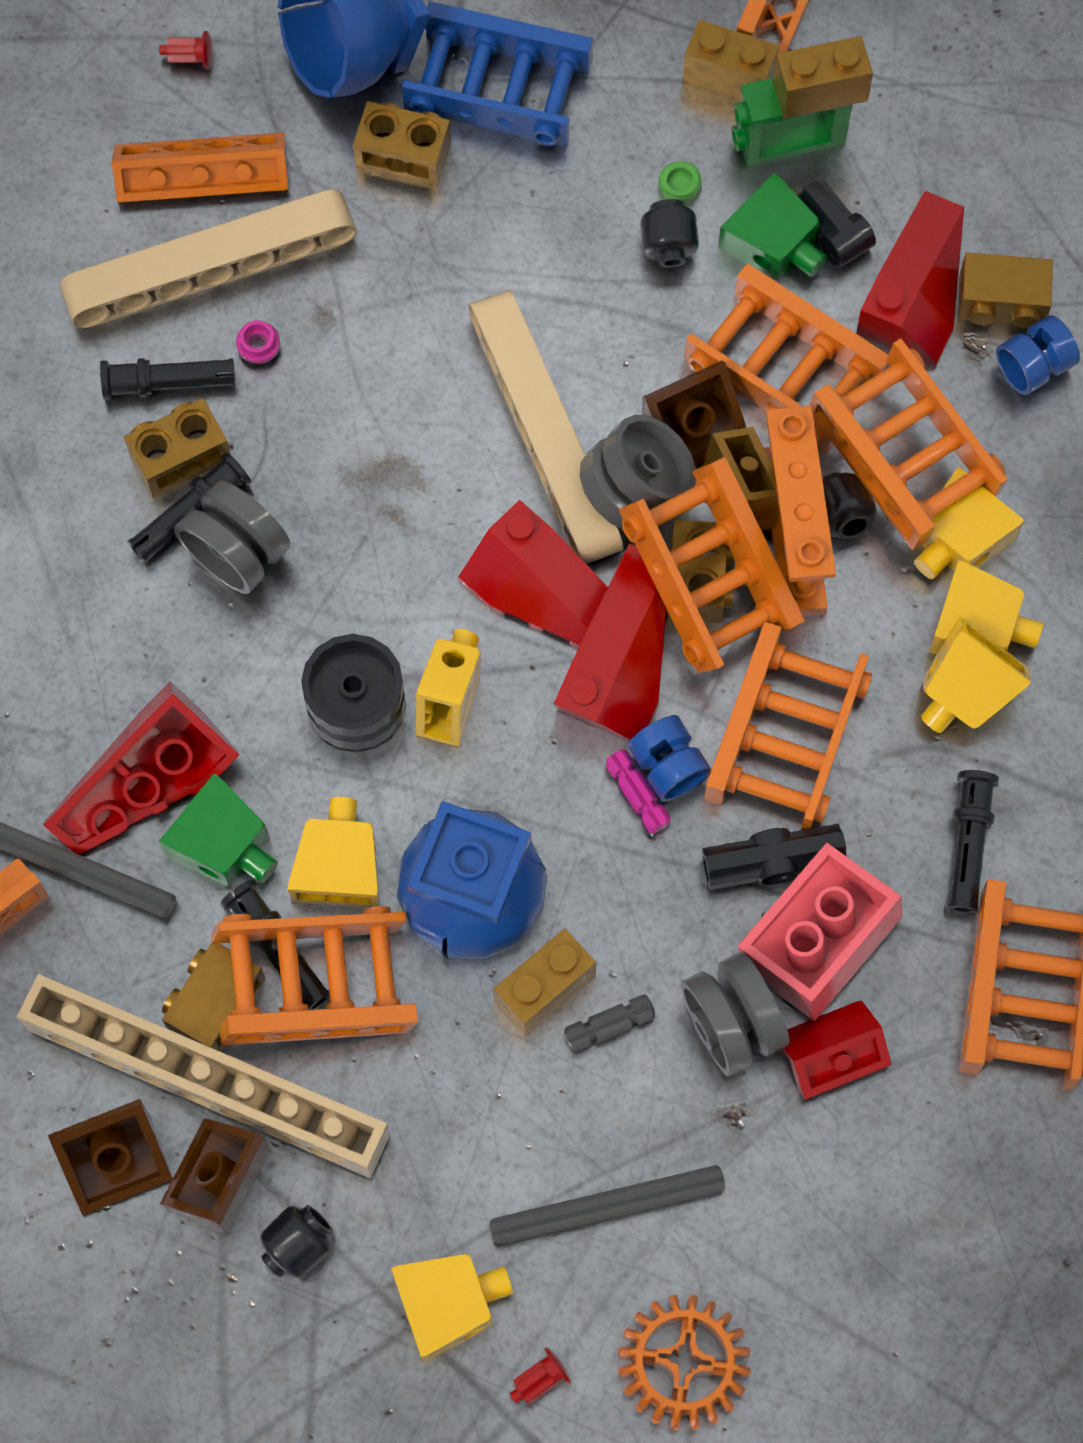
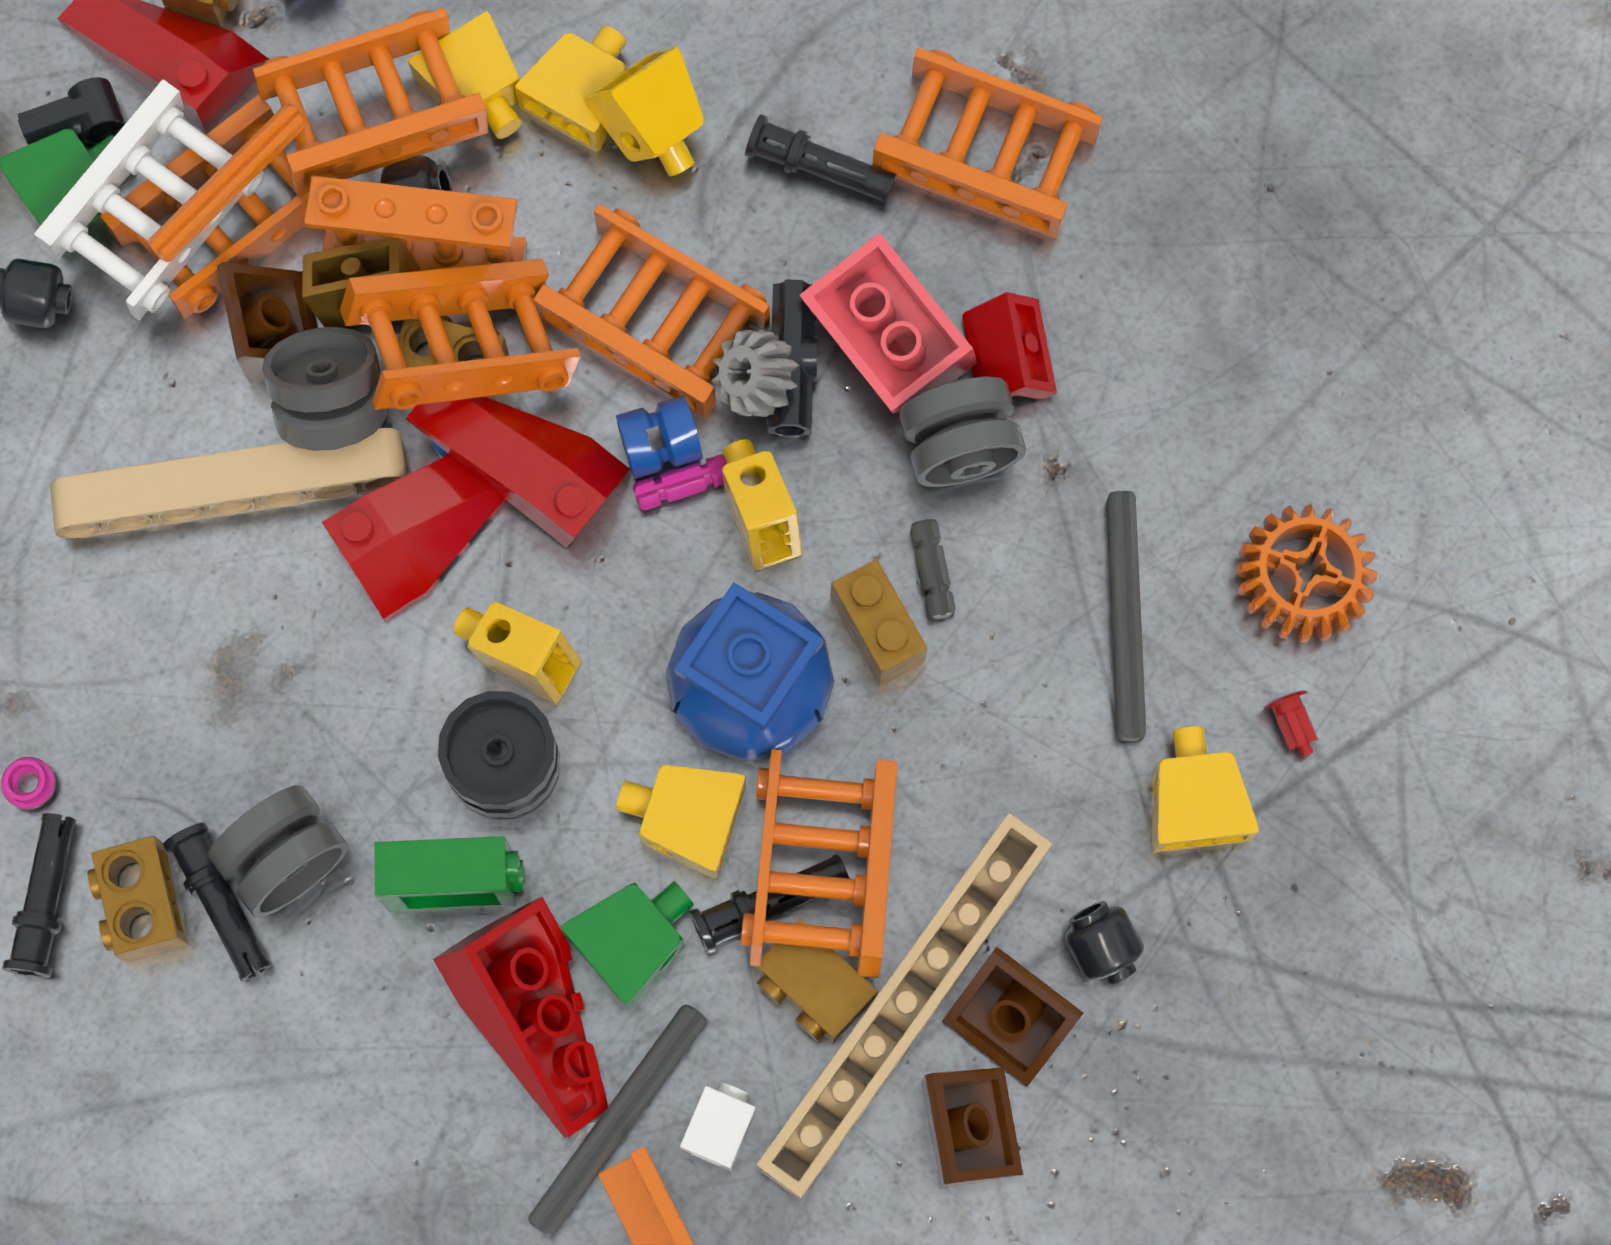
camera: 80 degrees left, 5 degrees up
none -> white fence [34,79,265,321]
none -> orange axle [148,104,307,262]
none -> green window [374,836,525,912]
none -> white brick [680,1082,756,1171]
none -> light grey gear [711,330,799,417]
none -> yellow torso [721,439,802,572]

